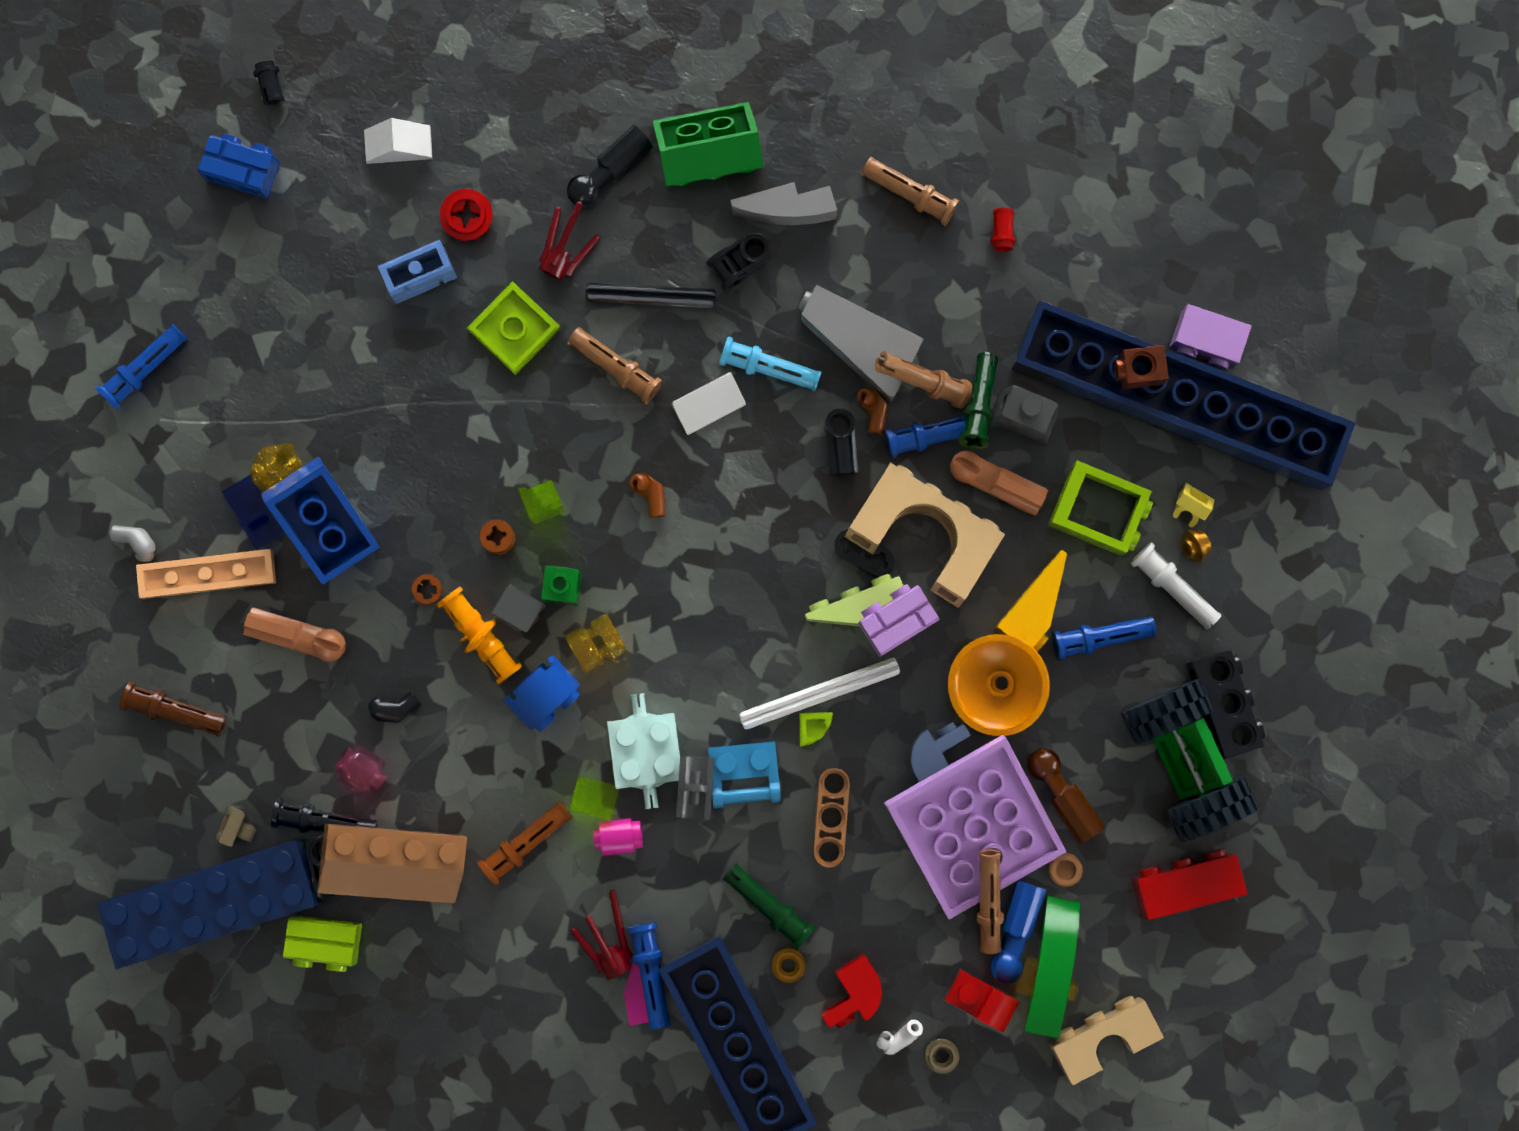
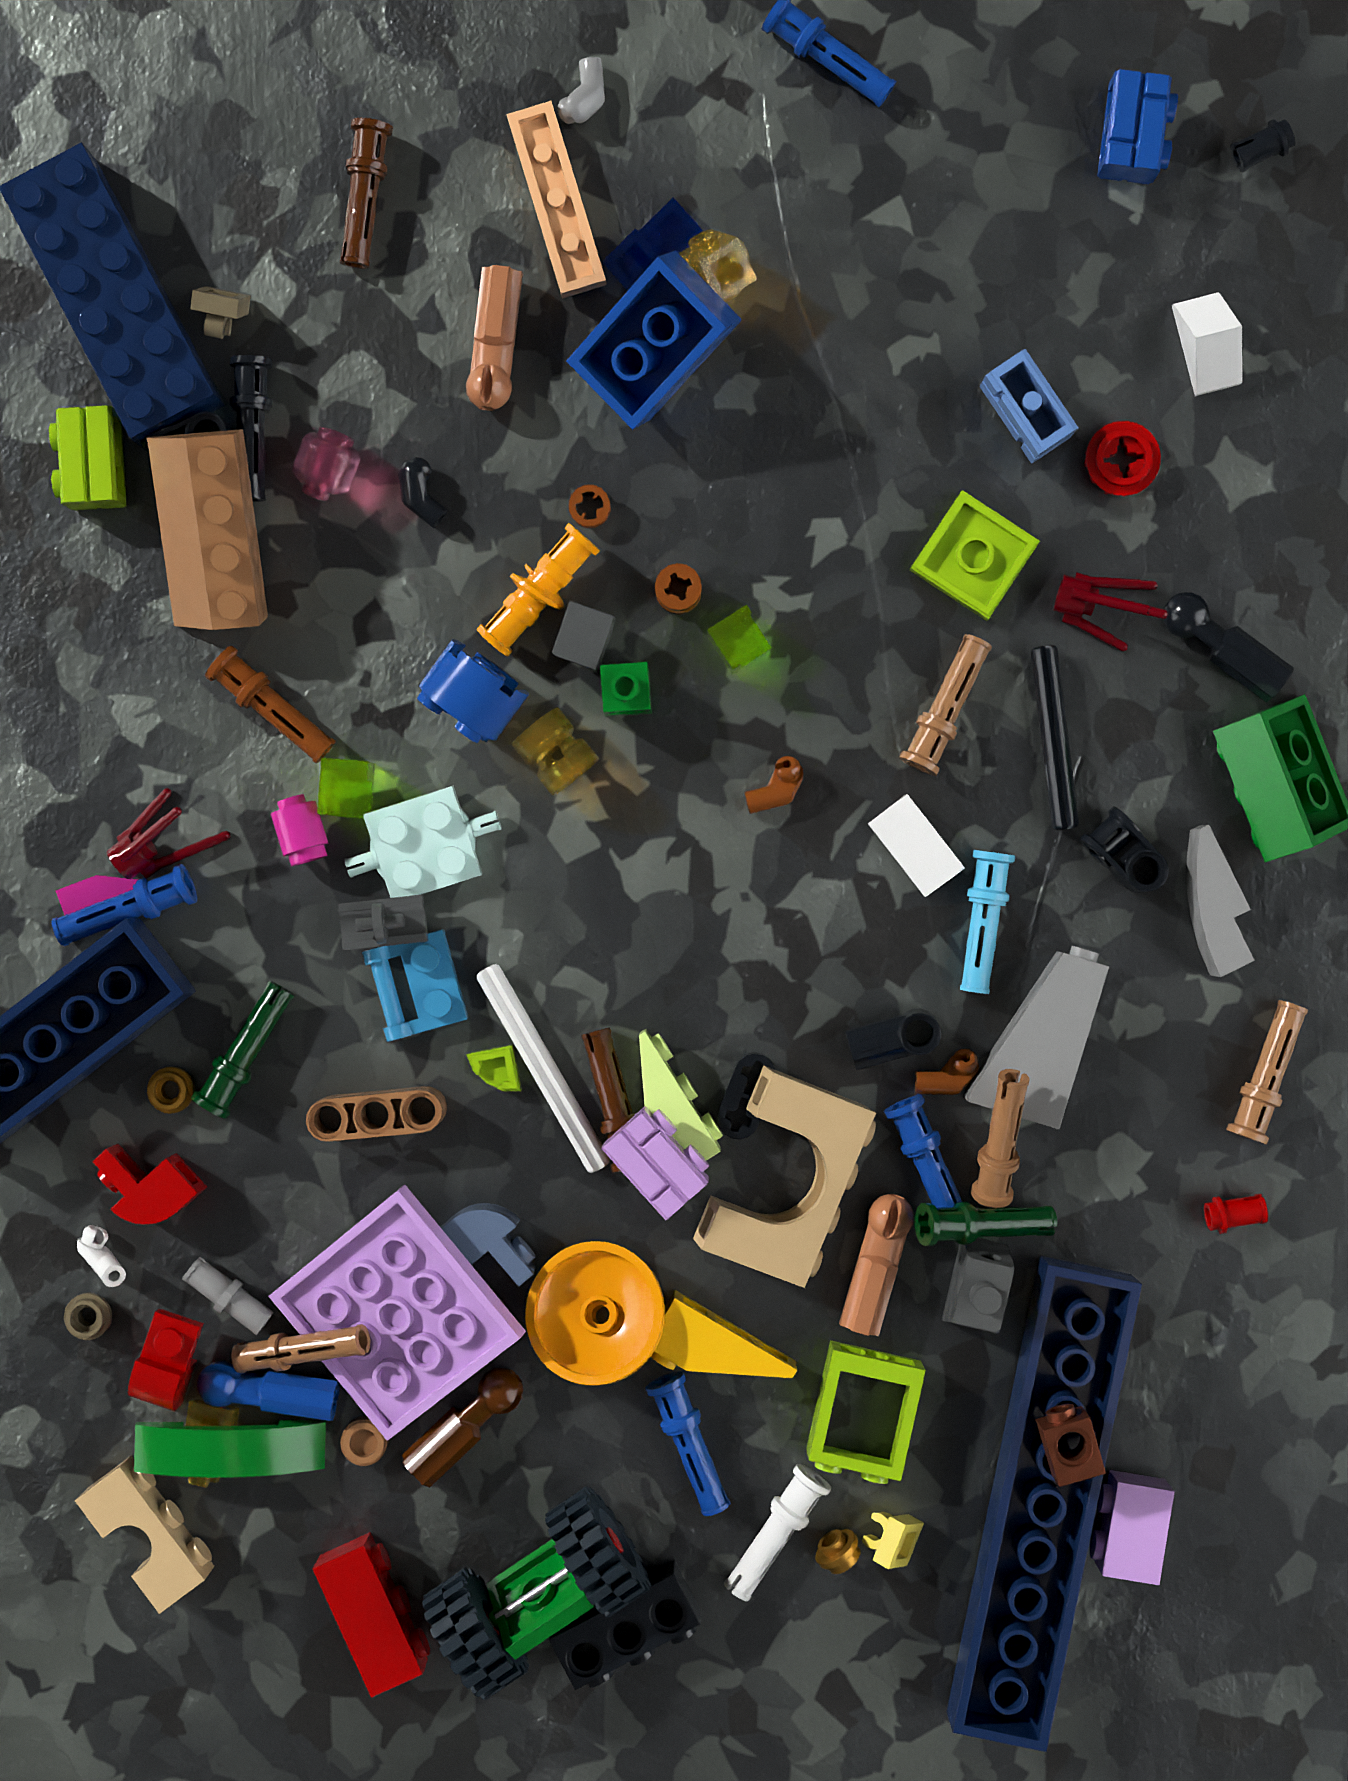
camera: 85 degrees right, 5 degrees up
none -> light grey pin [182,1257,274,1336]
none -> reddish brown pin [581,1027,637,1173]

